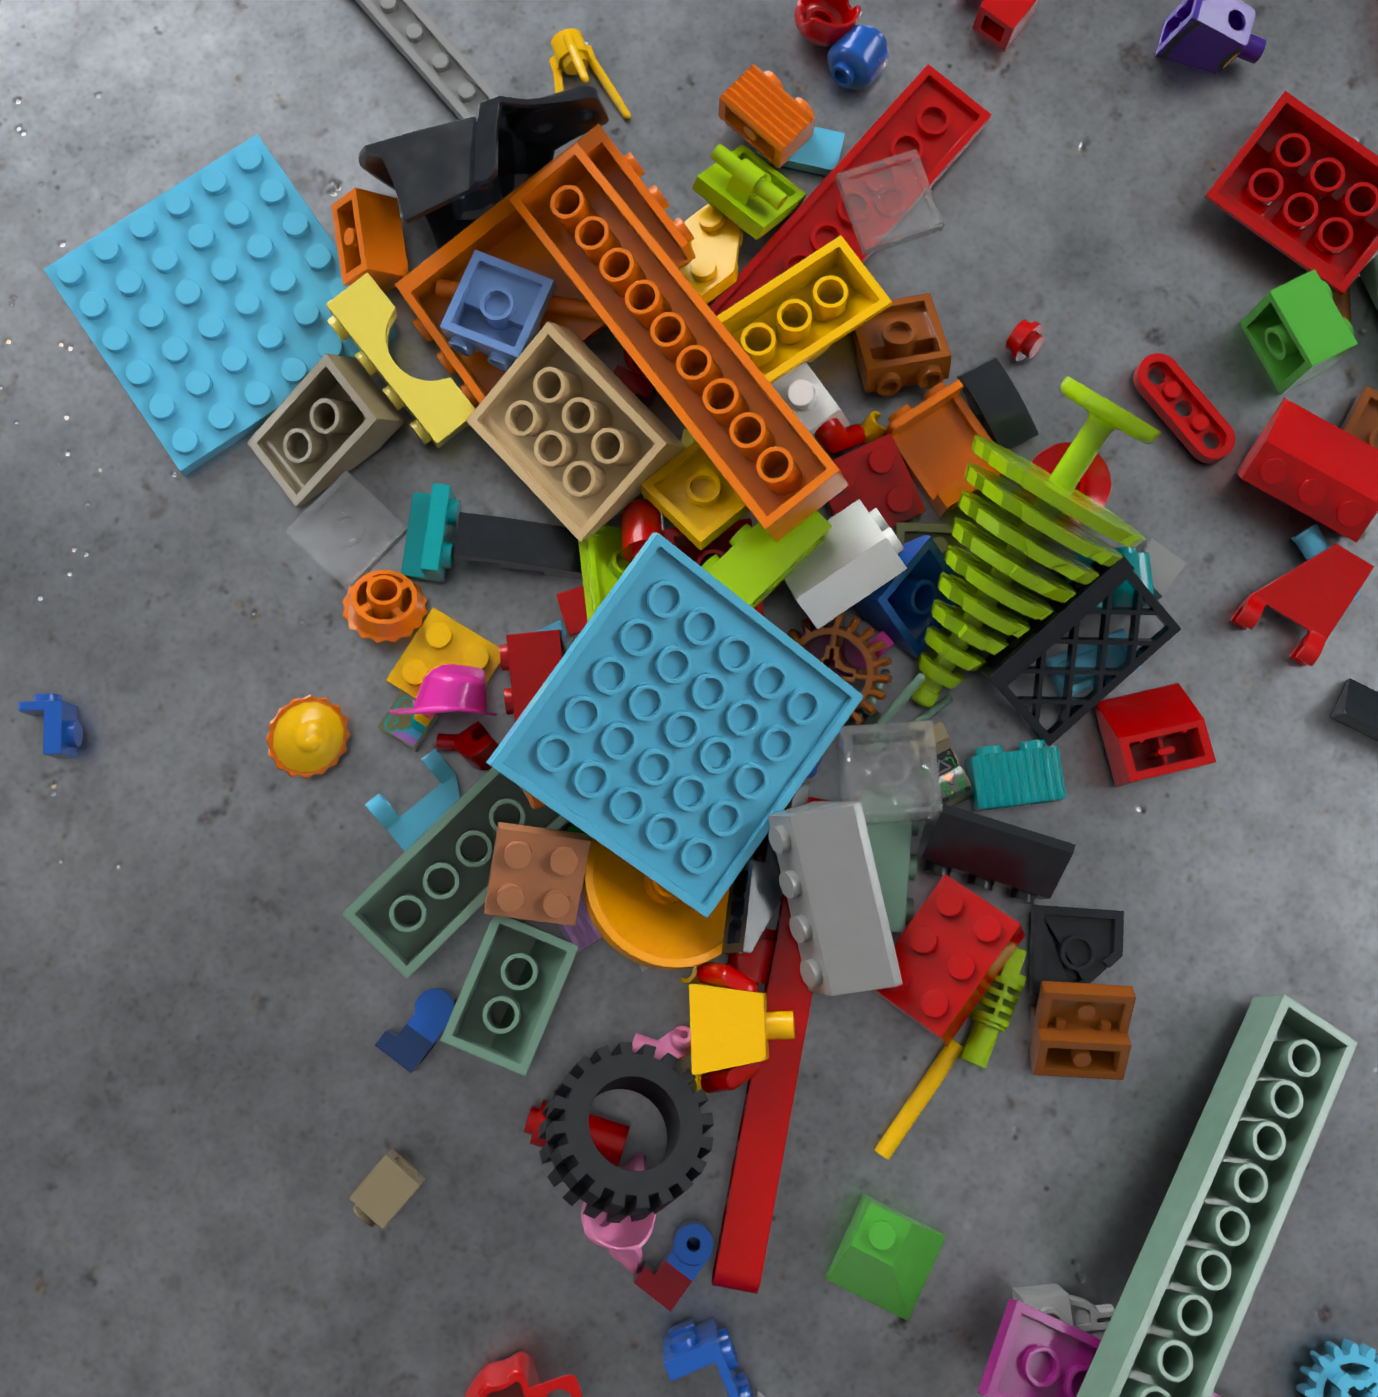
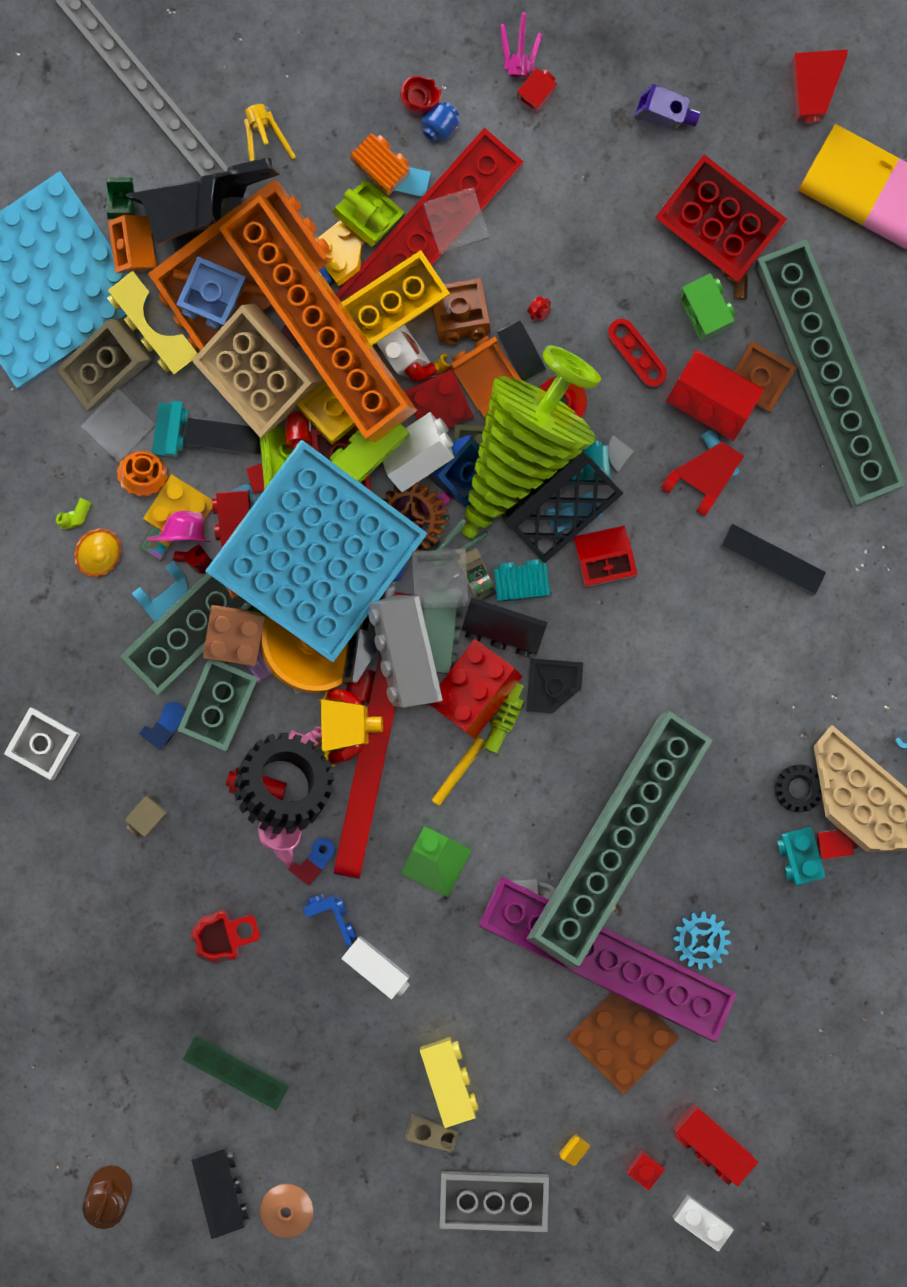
camera: 10 degrees right, 5 degrees up
dark orange brick [1029,981,1136,1080] -> none
none -> white brick [4,707,80,780]
none -> lime arm [56,498,92,530]
none -> dark green bracket [106,177,135,219]

